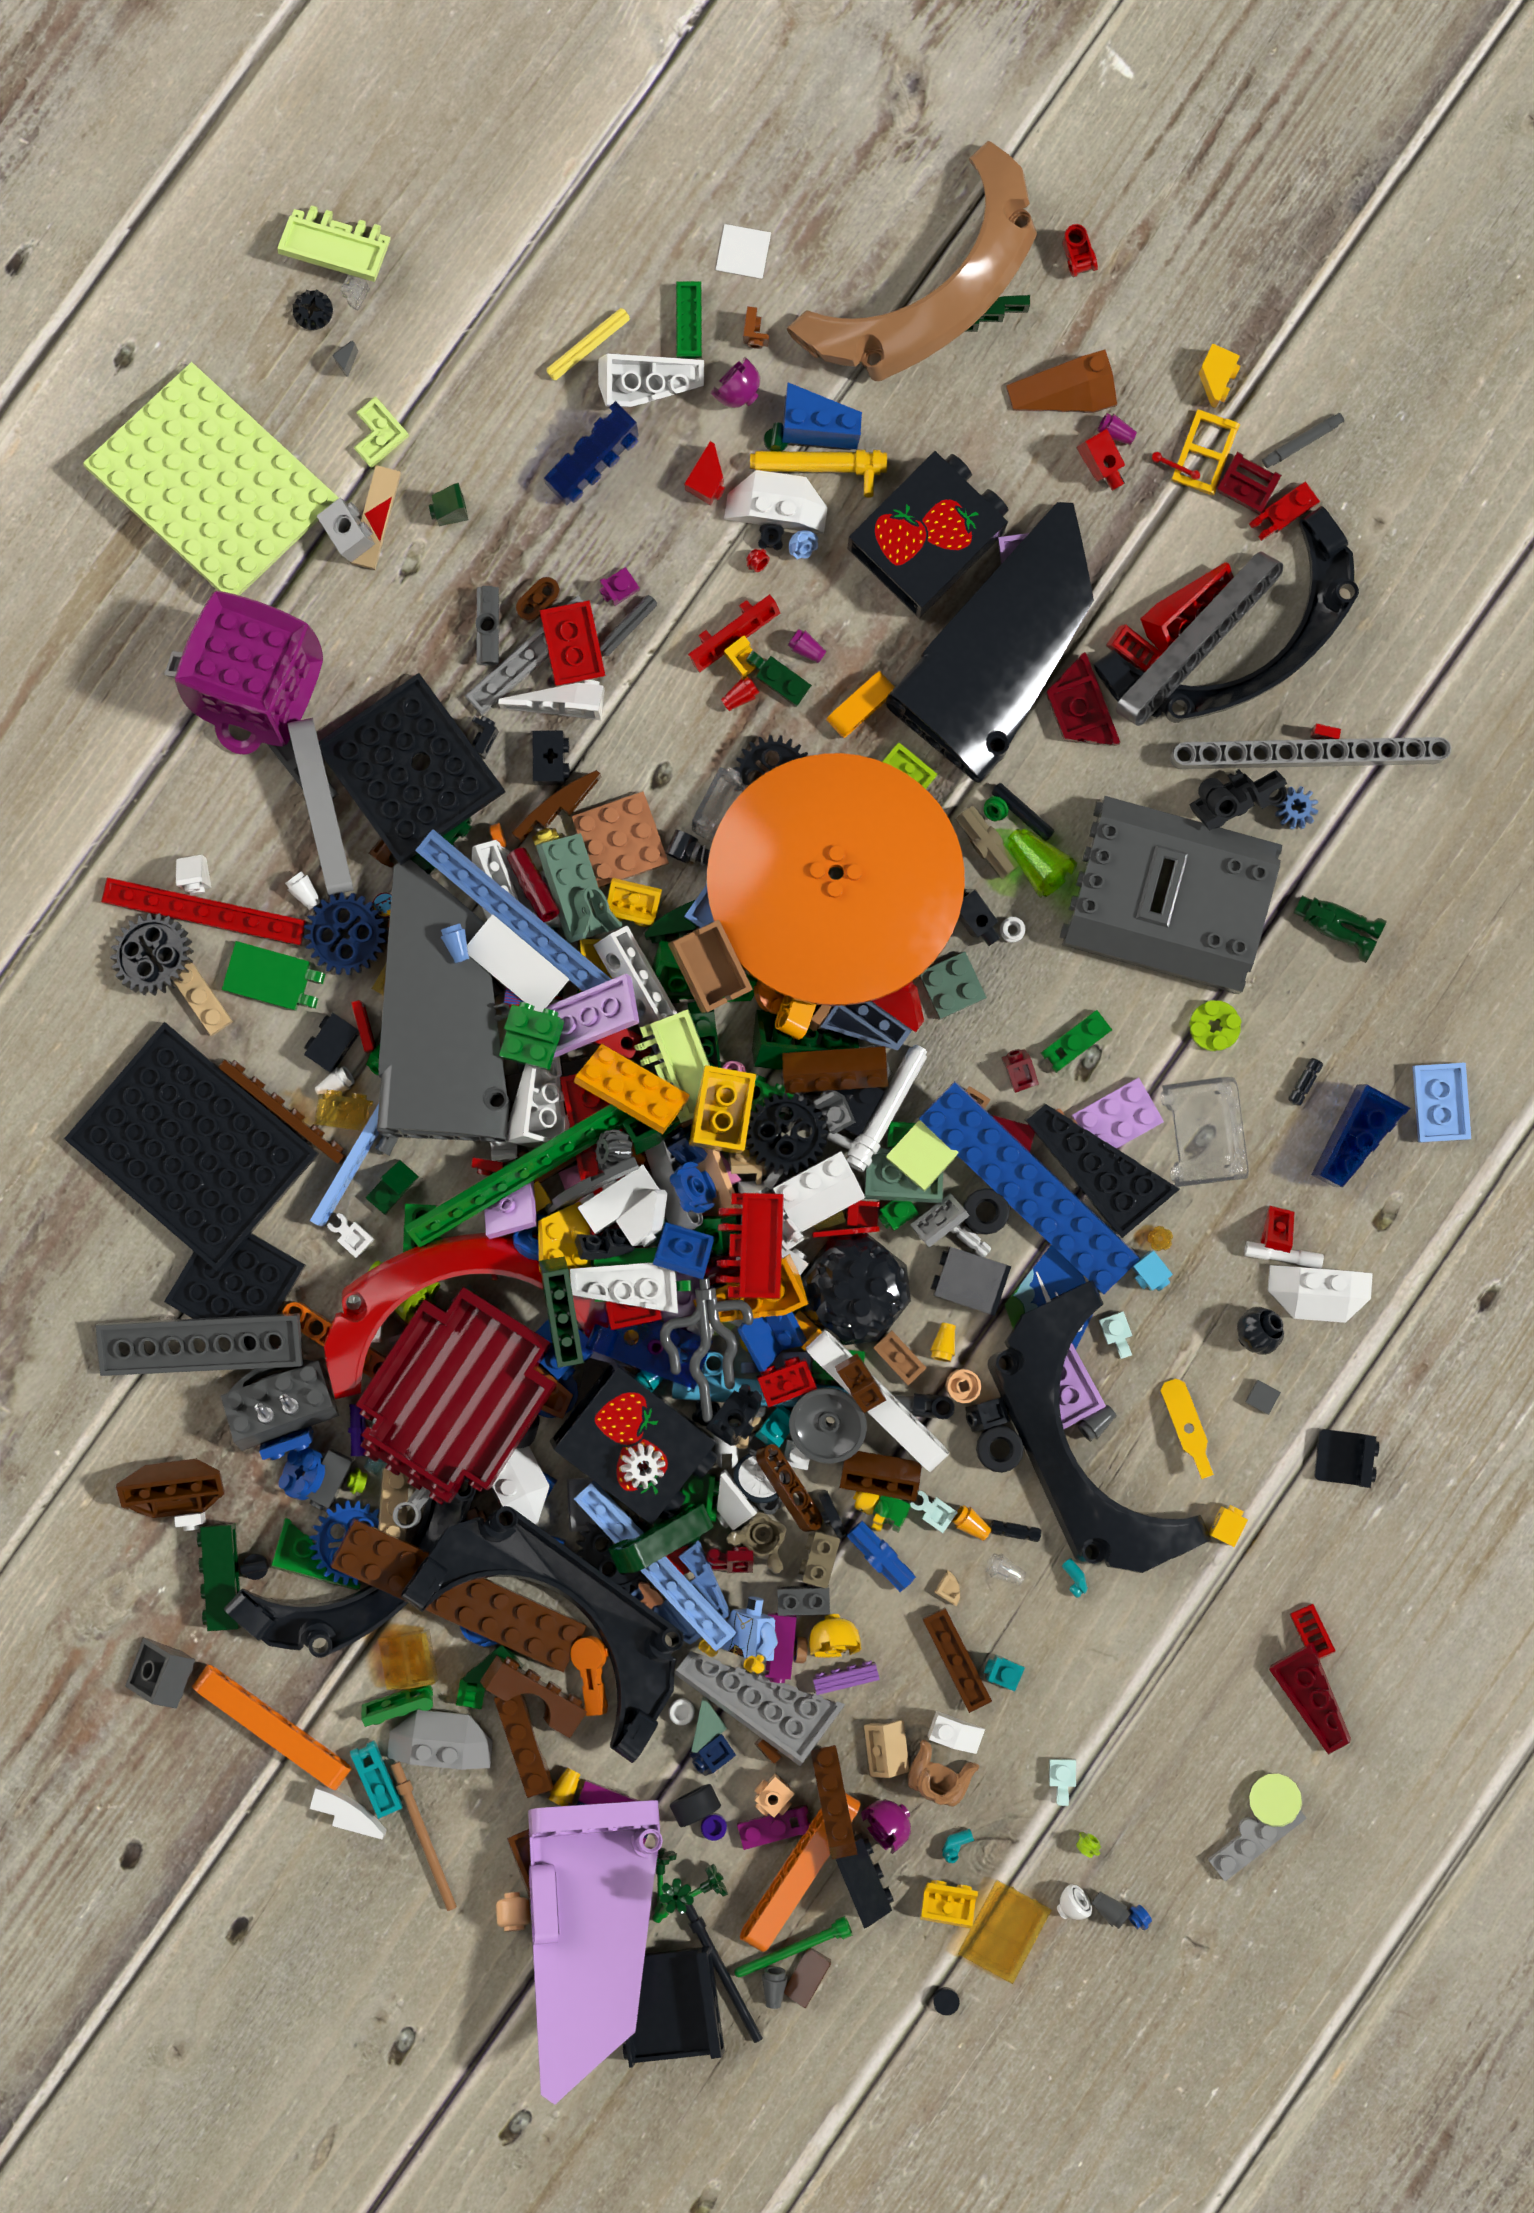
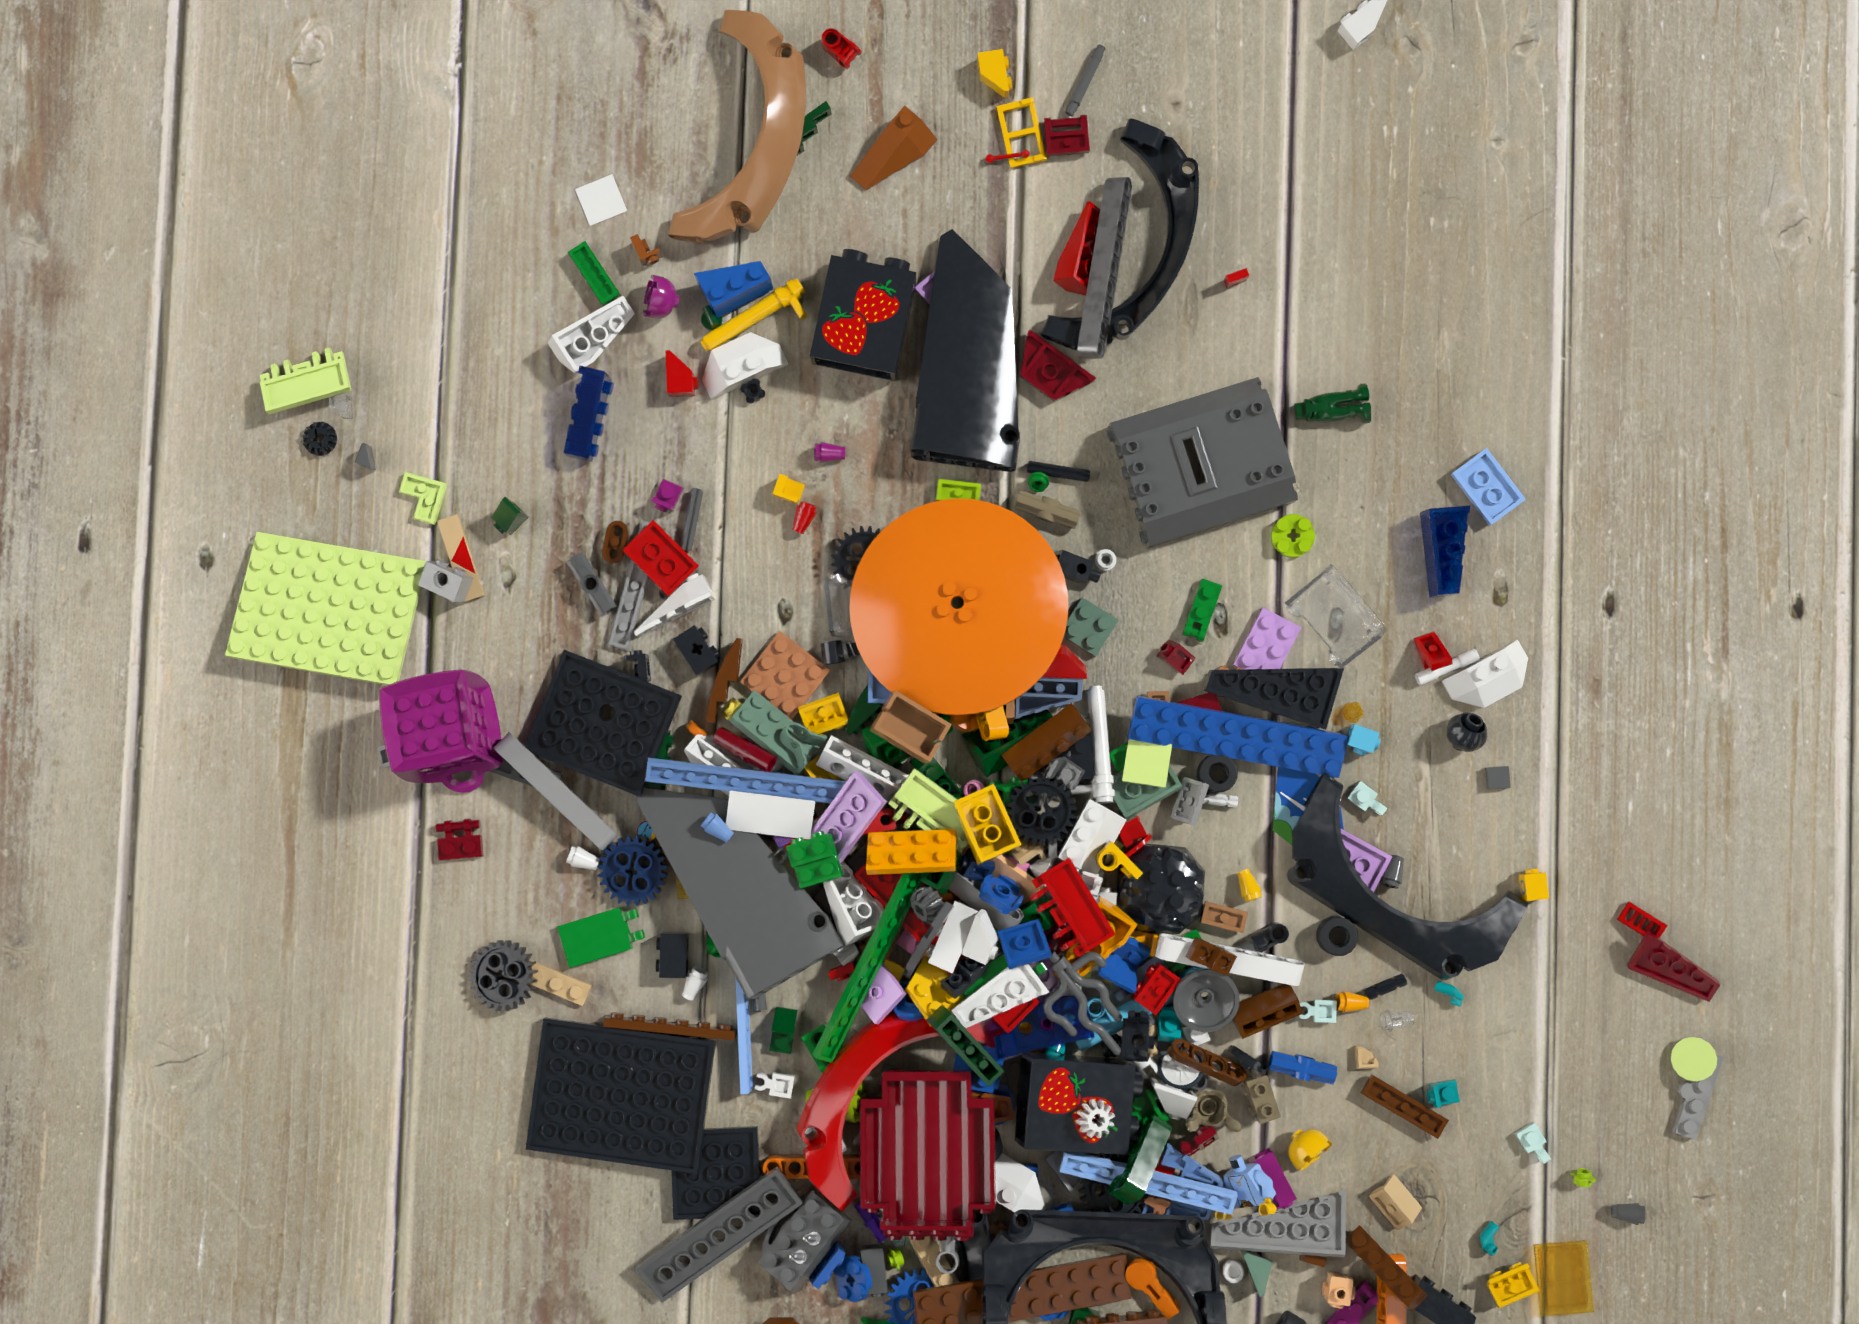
camera: 25 degrees left, 0 degrees up
red tile [101,877,307,946] -> none
white slope [176,855,211,895] -> none
clear yellow bracket [314,1089,374,1131] -> none
red tile [351,1000,376,1053] -> none
reddish brown tile [368,838,394,868] -> none
light yellow axle [547,308,630,380] -> none
red hinge [688,594,780,673] -> none
dark blue bracket [690,1734,736,1776] -> none
dark green plate [745,651,812,707] -> none
red plate [746,549,770,572] -> none
dark grey brick [777,1585,830,1616] -> none
light blue plate [789,530,818,559] -> none
medium nougat tile [794,1637,808,1664] -> none
medium lavender piece [813,1660,880,1695] -> none
light orange beam [826,671,895,739] -> none
piece [853,1491,911,1533] -> none
magenta cylinder [861,1799,911,1854] -> none
green bracket [878,1201,919,1231] -> none
medium nougat hair [908,1740,979,1807] -> none
white slope [928,1711,985,1754] -> none
slope [930,1247,1011,1316] -> none
light nougat wheel [946,1369,981,1403] -> none
black bracket [965,1397,1010,1432] -> none
clear neon green cone [1008,828,1077,898] -> none
white brick [1057,1884,1092,1920] -> none
red torso [1076,429,1125,491] -> none
magenta cone [1097,413,1137,445] -> none
red slope [1106,624,1163,673] -> none
blue plate [1128,1905,1152,1931] -> none
yellow piece [1160,1379,1214,1479] -> none
light grey beam [1170,737,1451,769] -> none
black plate [1189,769,1287,831] -> none
red hinge [1249,481,1320,541] -> none
medium blue gear [1275,786,1318,830] -> none
black axle [1288,1058,1323,1106] -> none
black bracket [1314,1429,1379,1488] -> none
none -> dark red plate [435,818,484,860]
none -> yellow plate [1096,841,1143,879]

